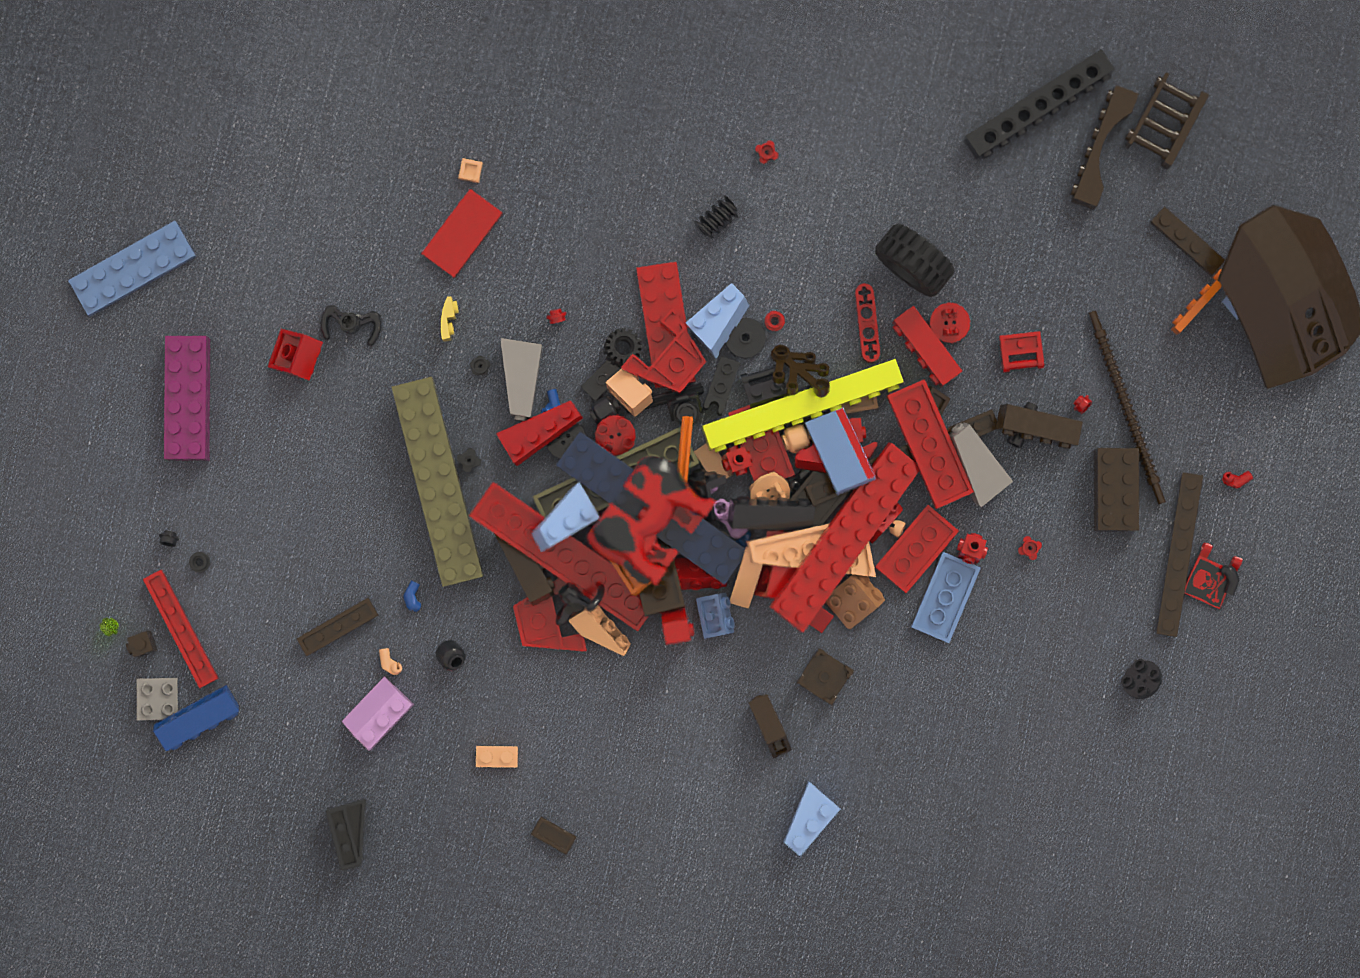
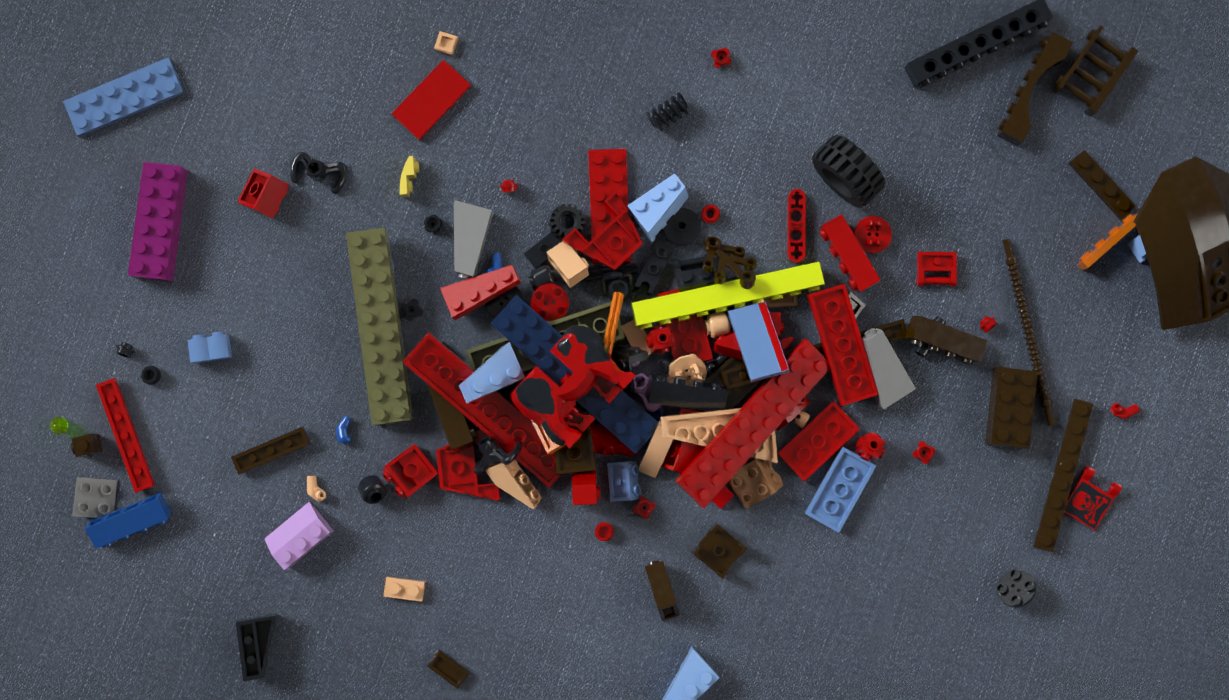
camera: 10 degrees right, 0 degrees up
black arm [1221,565,1240,596] -> none
none -> medium blue brick [187,332,232,364]
none -> red plate [382,443,438,499]
none -> red plate [595,522,614,541]
none -> red plate [633,496,656,519]

